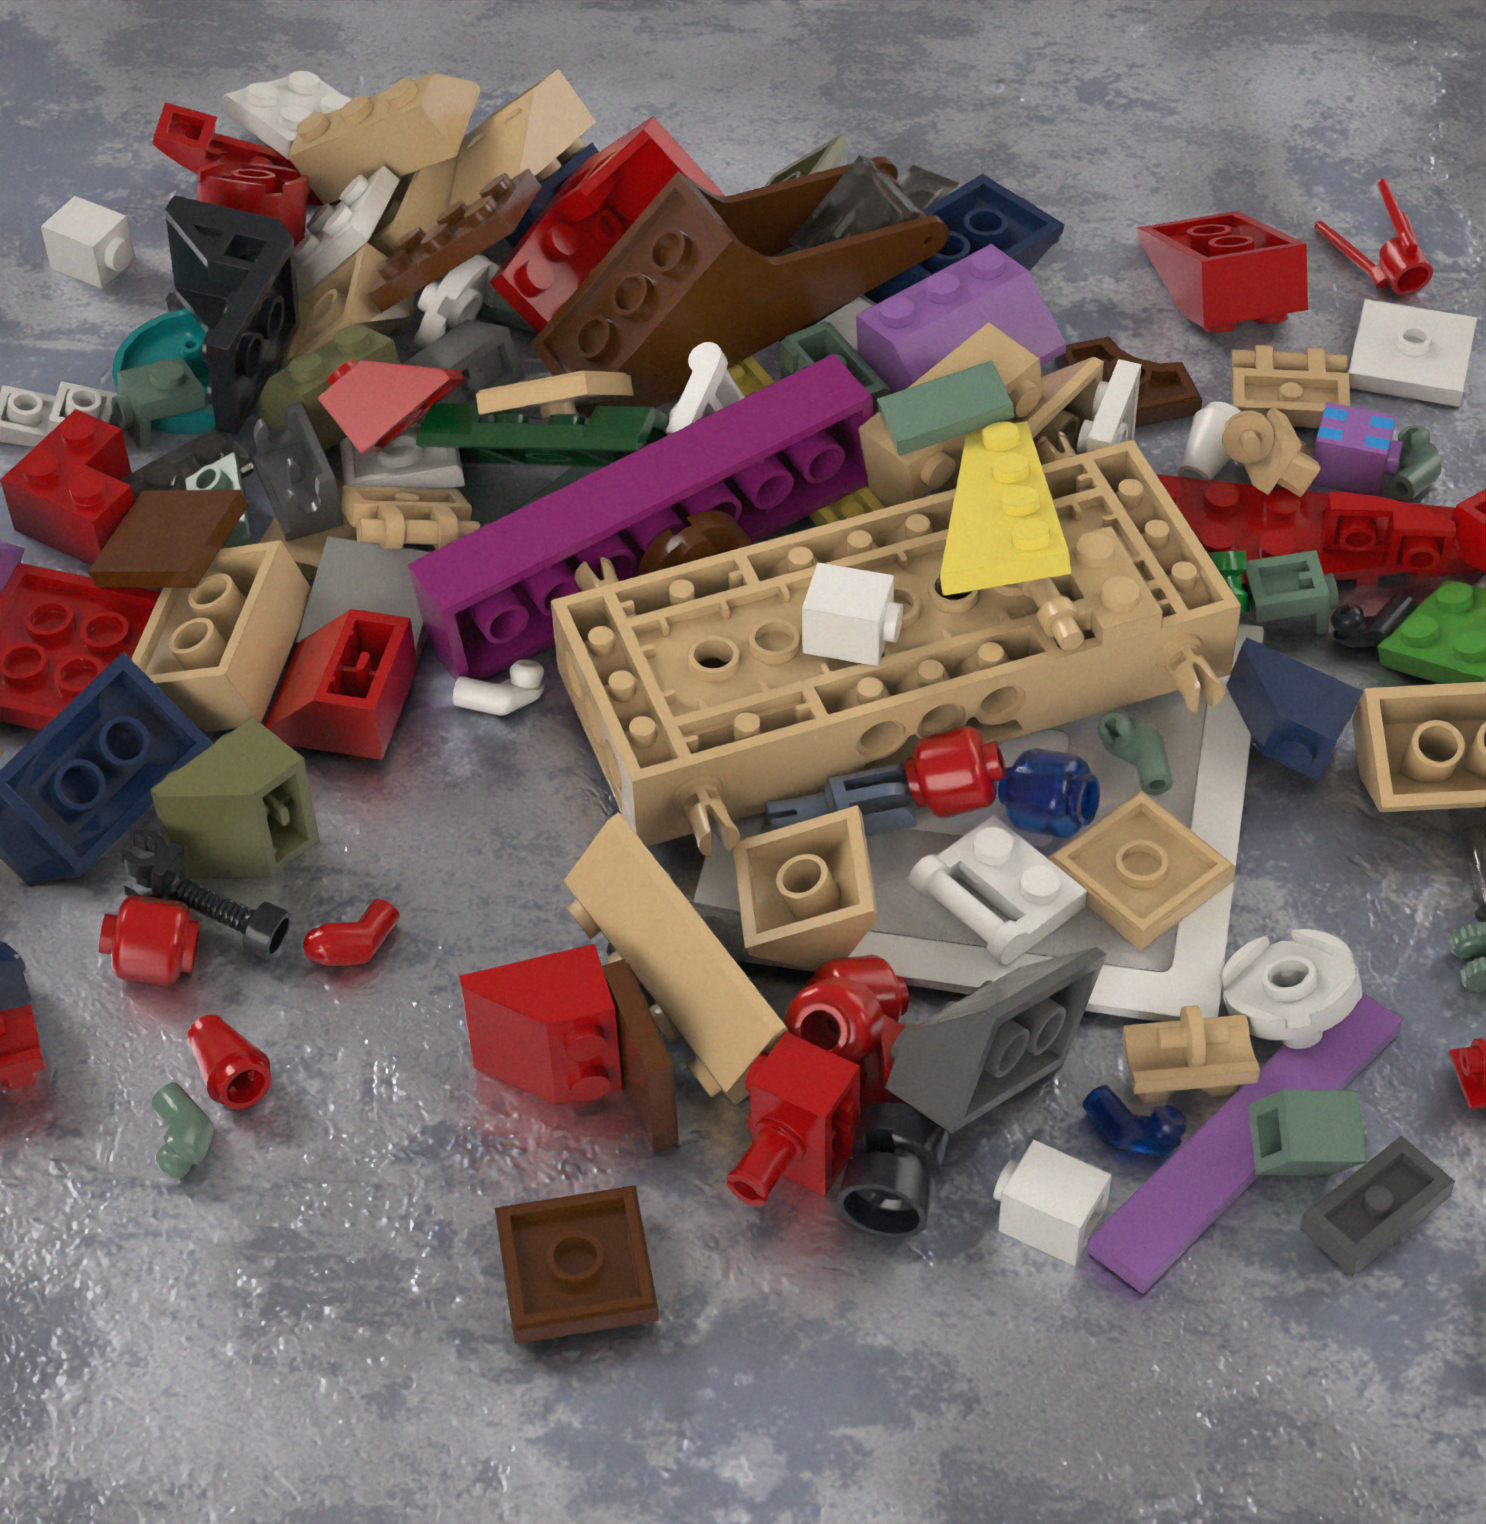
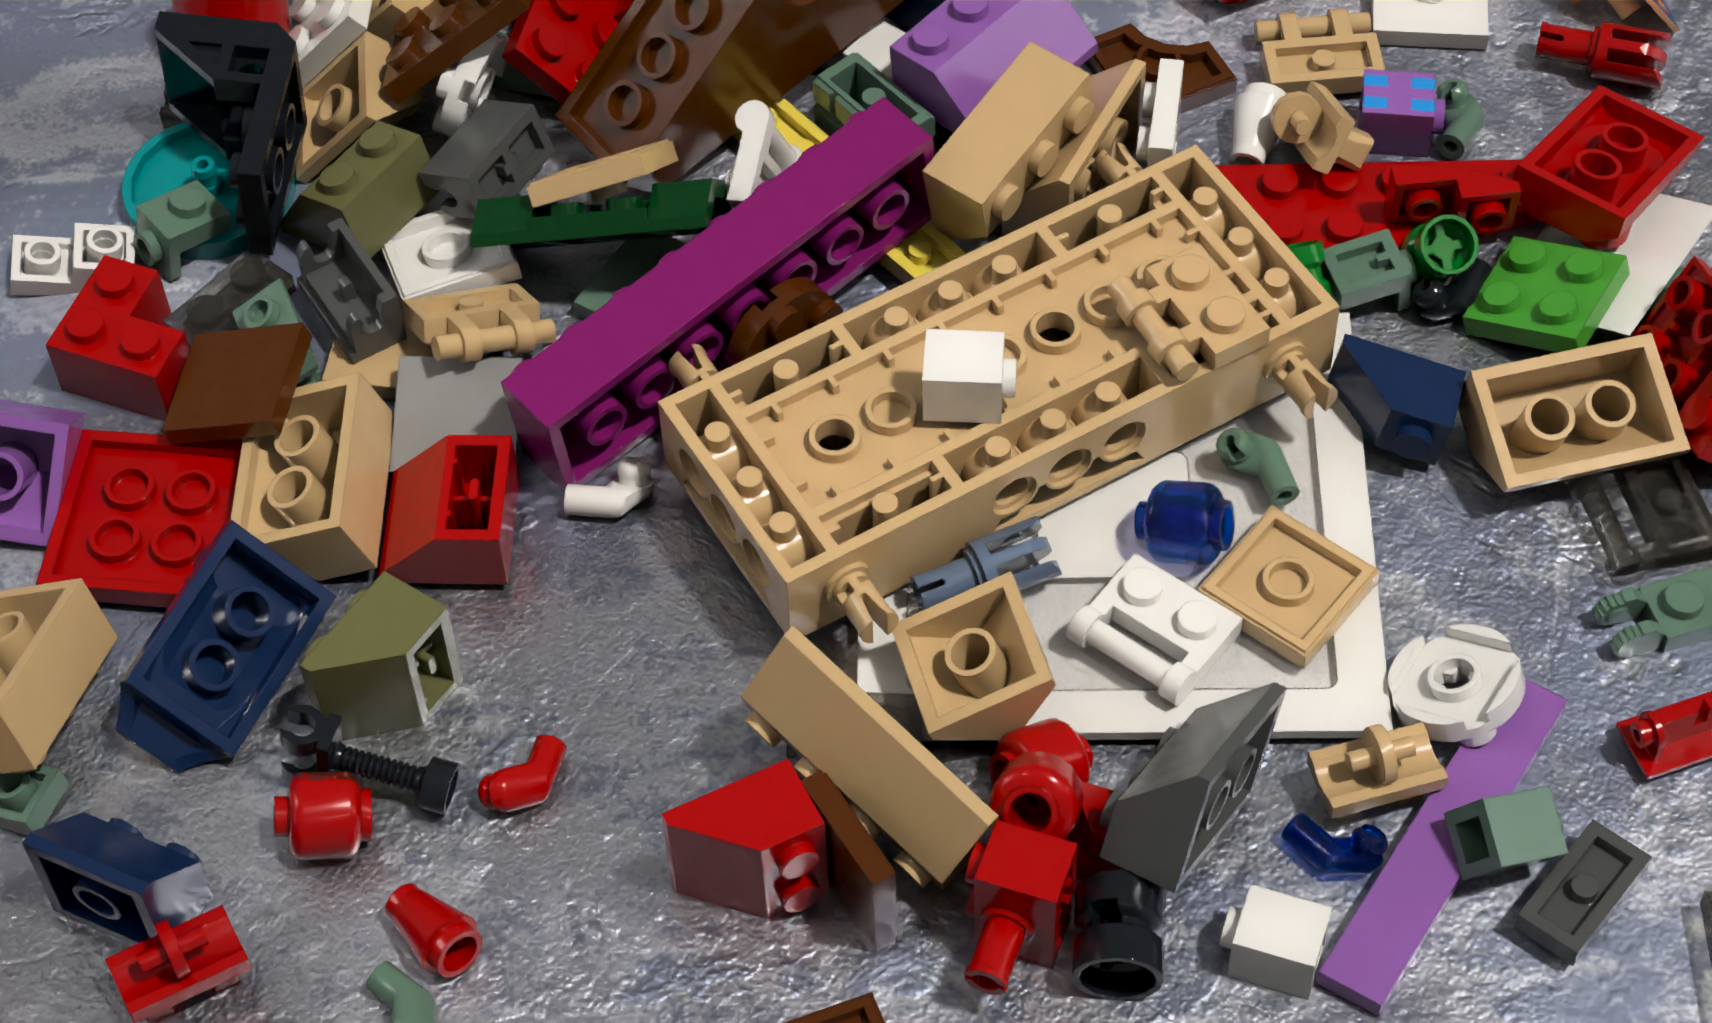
camera: 10 degrees left, 5 degrees up
white brick [41,196,136,289] -> none
slope [318,359,466,454] -> none
sand green tile [877,360,1014,456] -> none
red head [905,726,1007,818] -> none
light yellow wing [940,421,1071,596] -> none
none -> green wheel [1401,215,1479,283]

